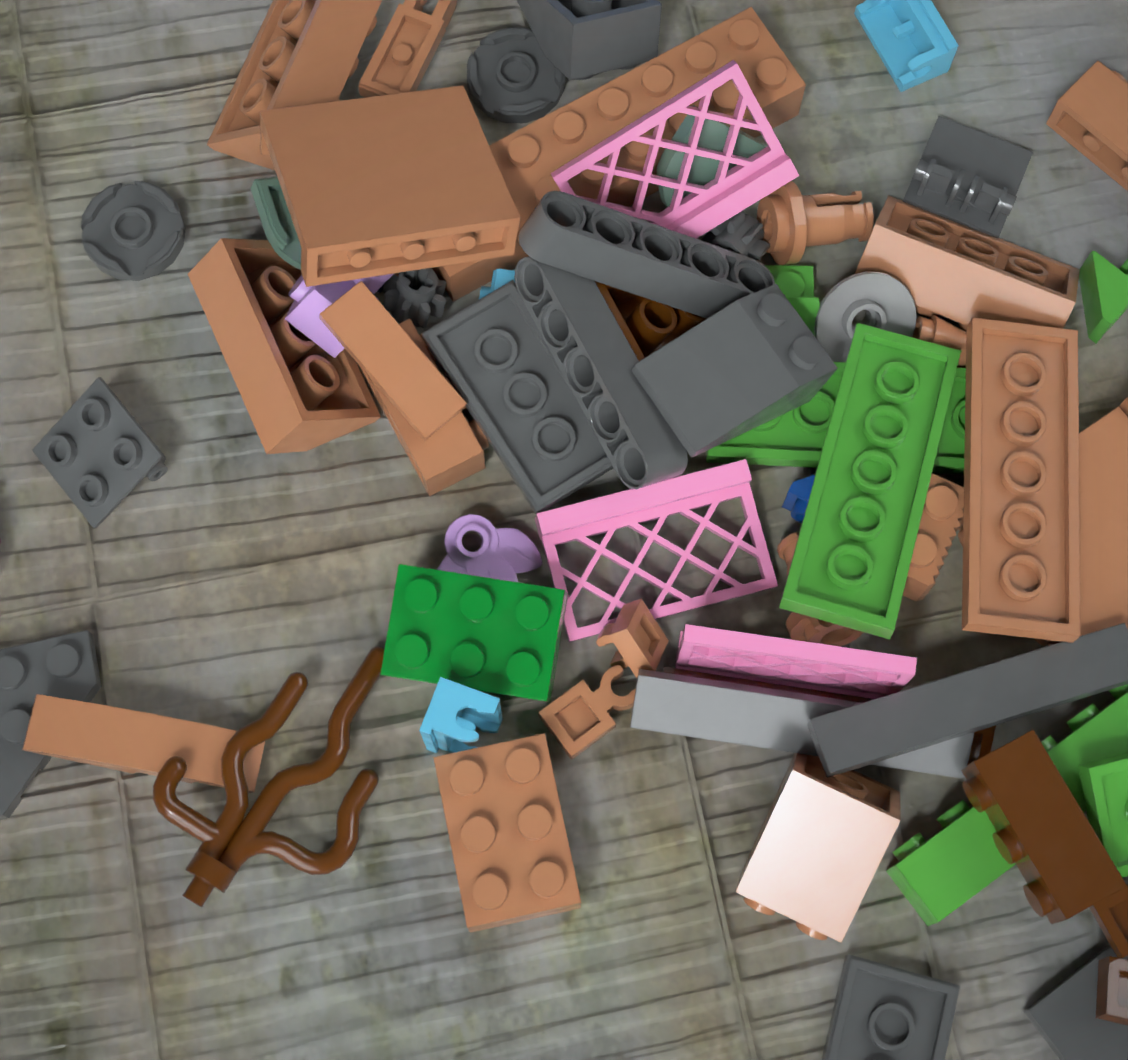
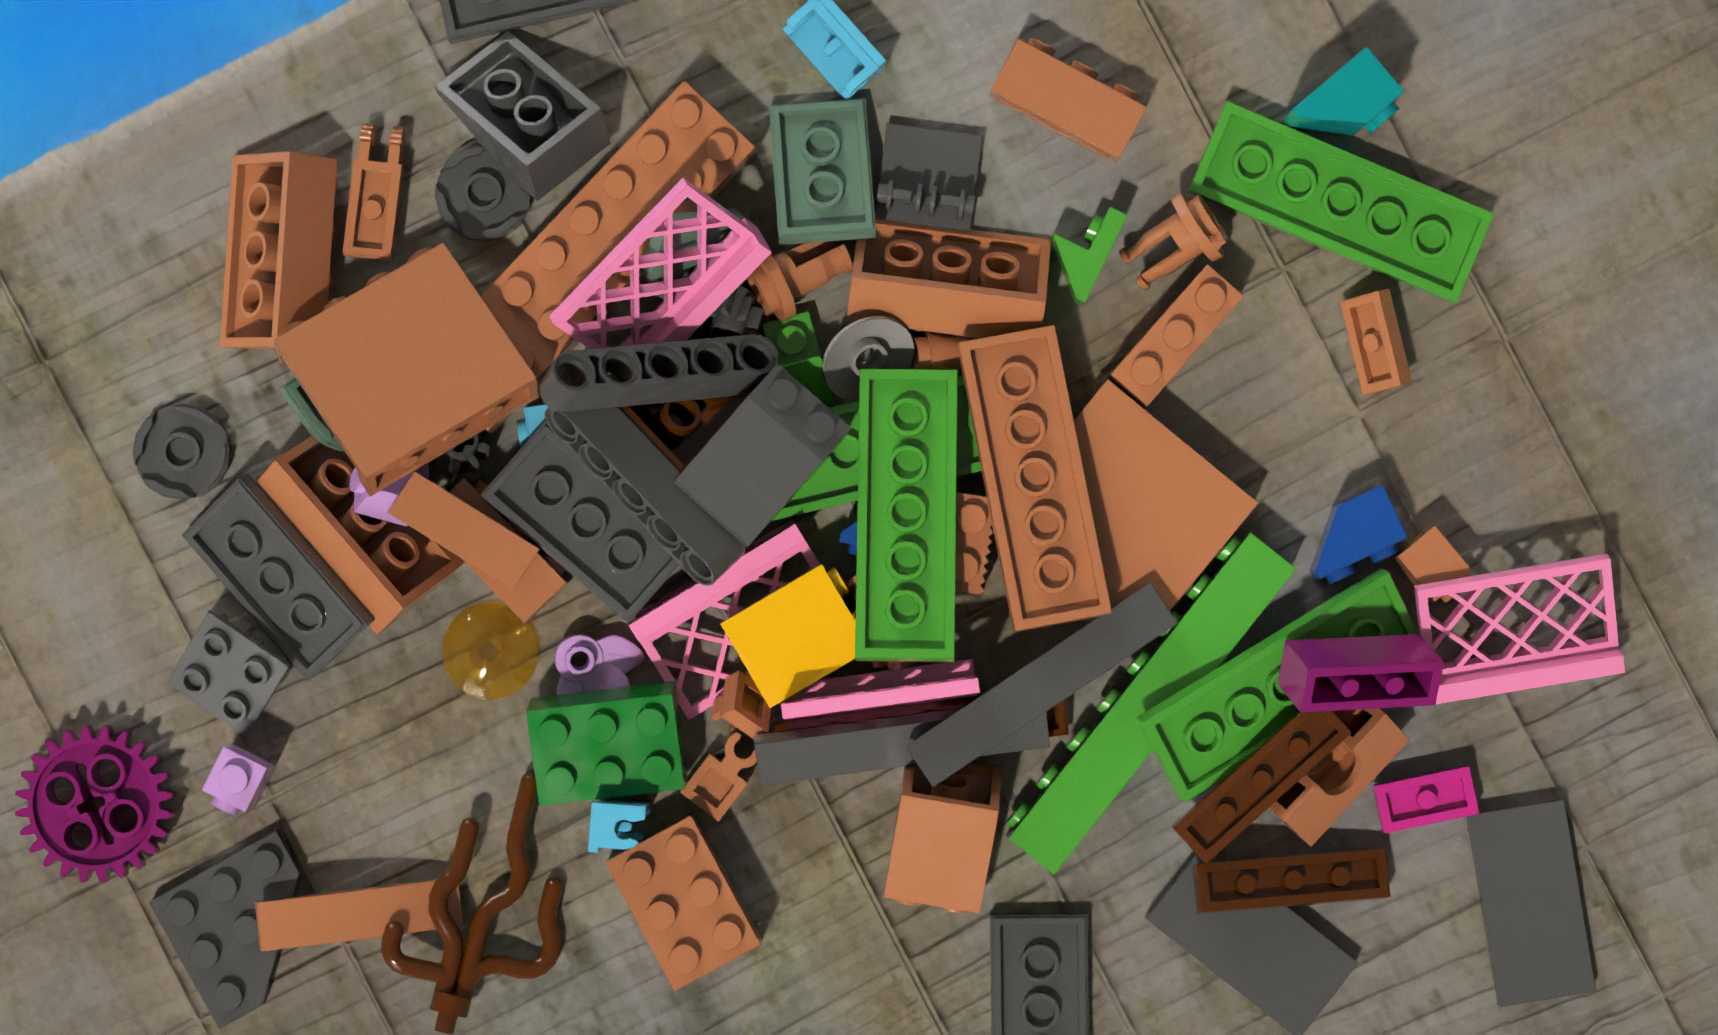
camera: 15 degrees left, 15 degrees up
reddish brown brick [961,730,1127,924] -> none
none -> dark grey tile [182,473,375,681]
none -> lavender brick [202,744,276,815]
none -> clear yellow dish [442,603,539,700]
none -> yellow brick [720,563,856,708]
none -> sand green tile [769,98,876,245]

